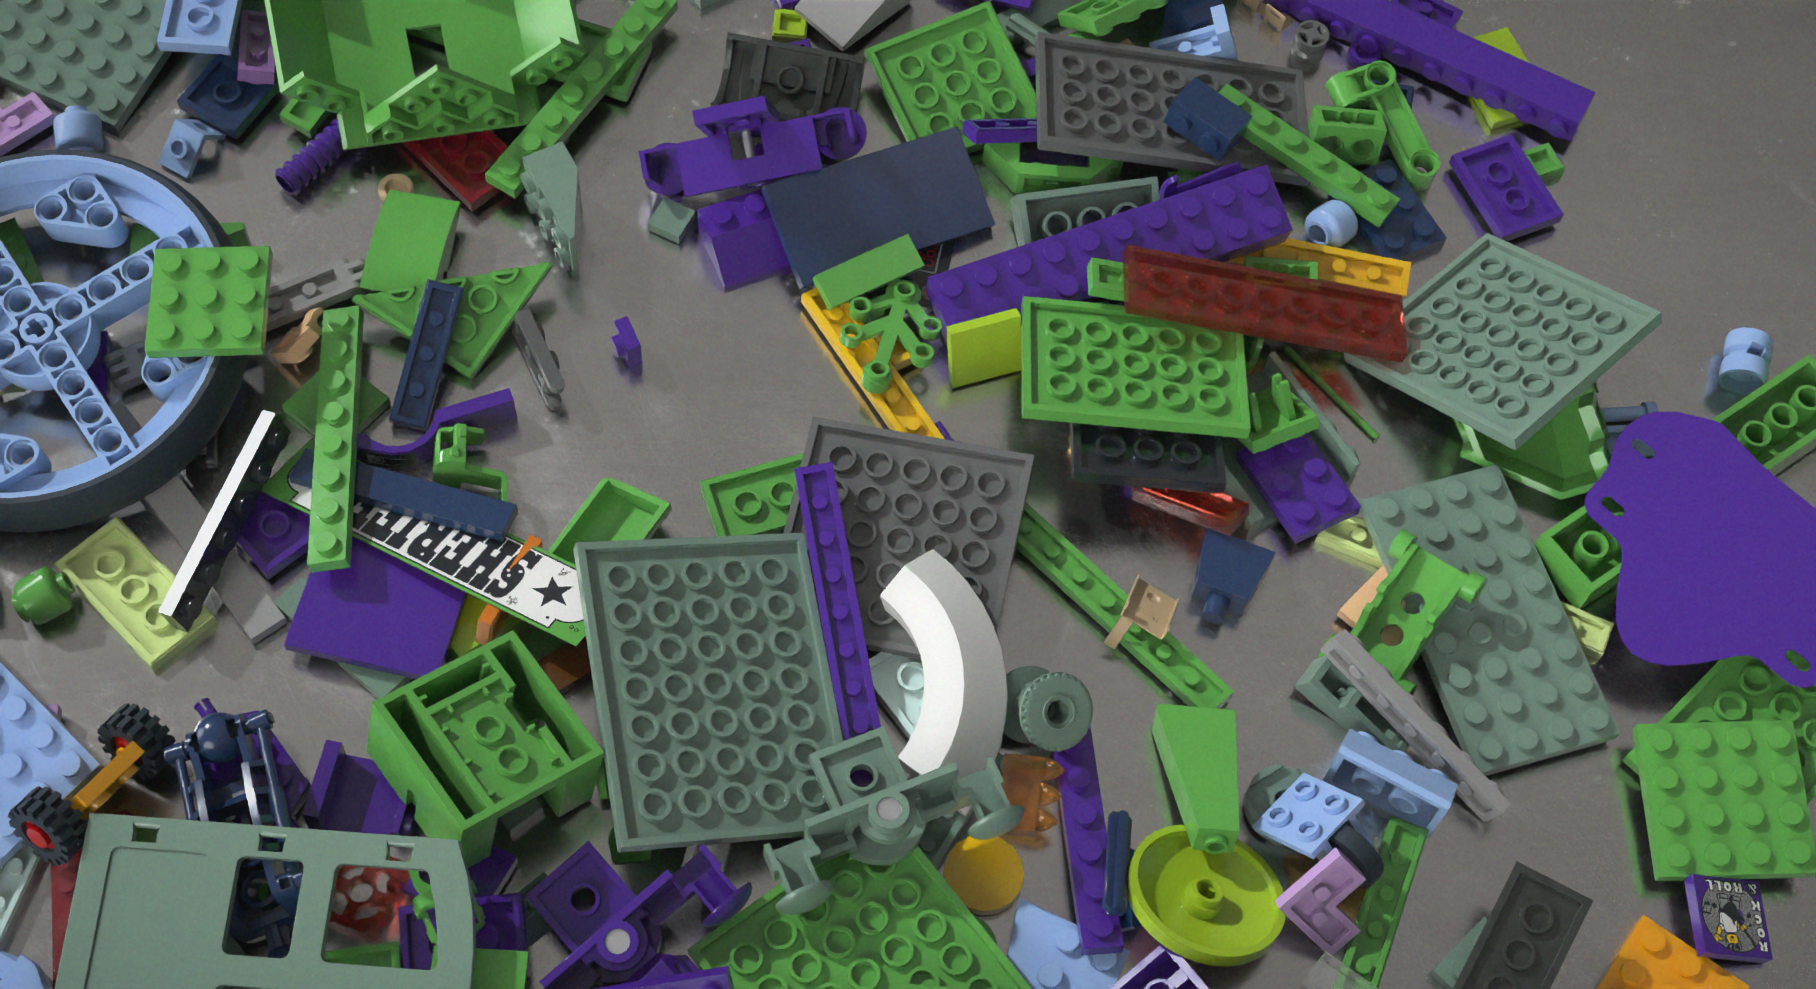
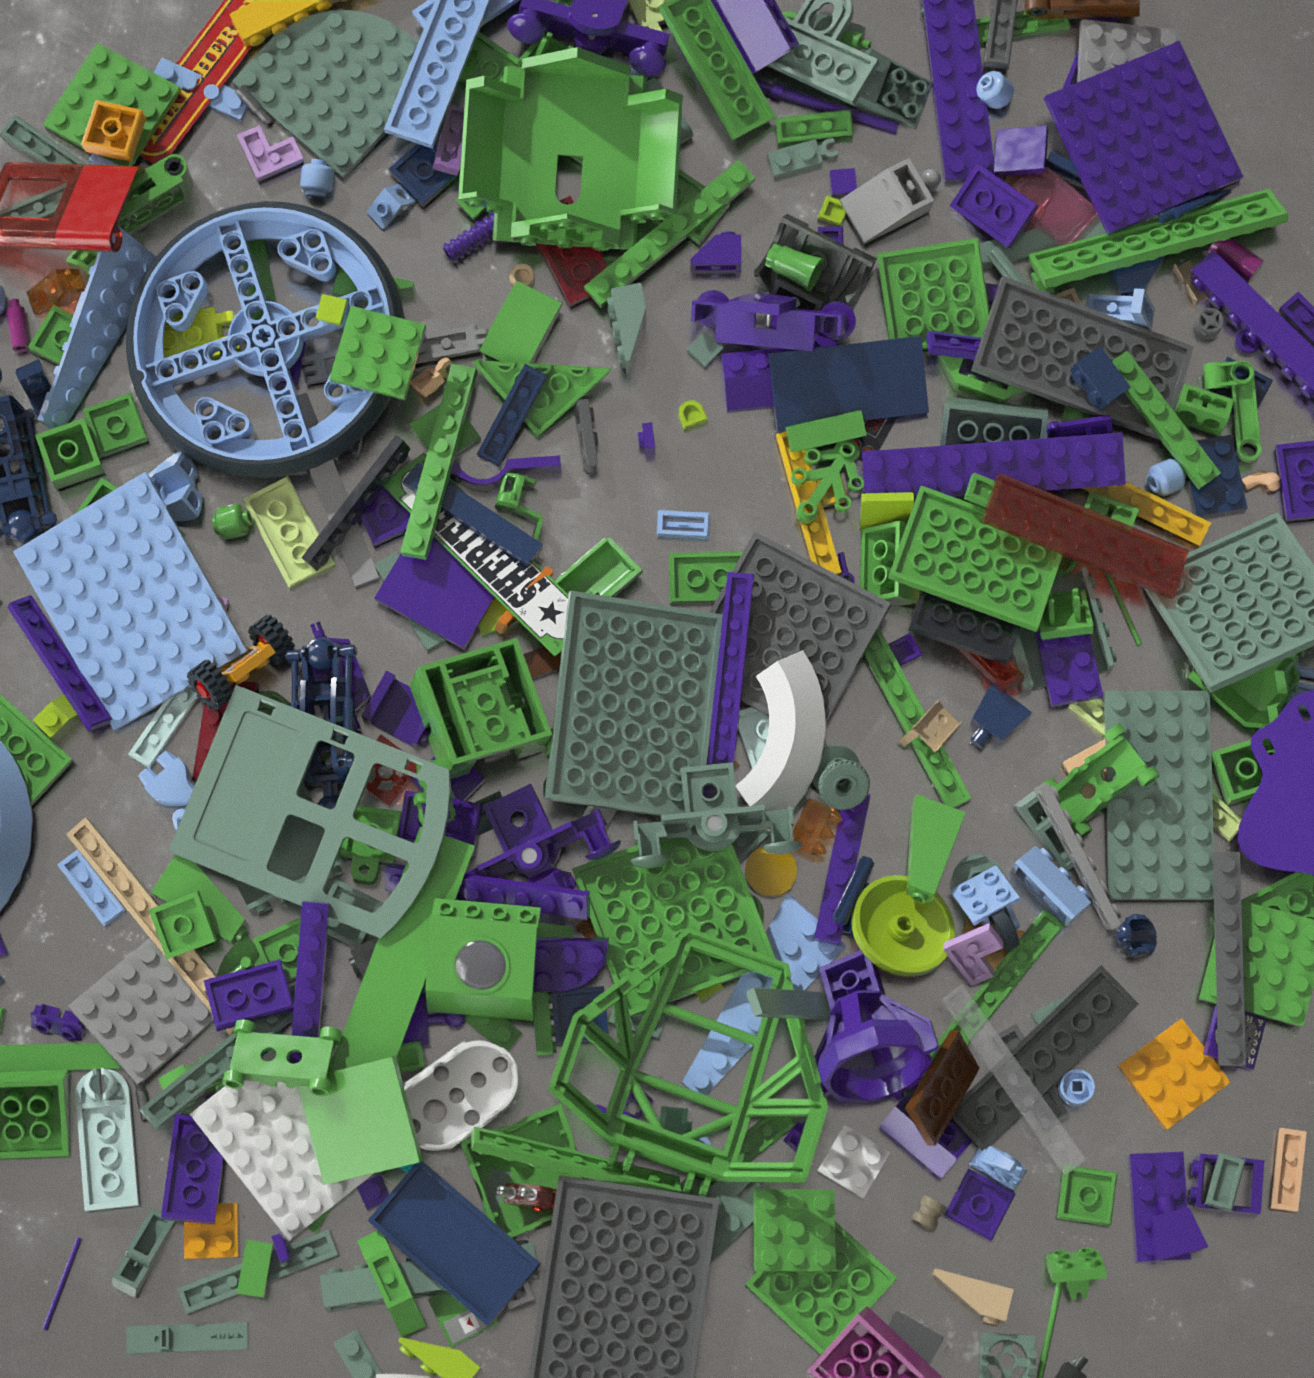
camera: 25 degrees right, 15 degrees up
none -> lime tile [315,294,348,326]
none -> light blue tile [657,510,710,540]
none -> lime tile [678,400,708,431]
none -> dark purple slope [690,231,742,272]
none -> bright green plant [765,243,824,291]
none -> bright green slope [860,521,919,606]
none -> dark purple tile [888,633,922,668]
none -> dark blue hair [1116,914,1157,958]
none -> dark grey plate [1213,852,1246,1066]
none -> light nougat arm [1242,470,1281,491]

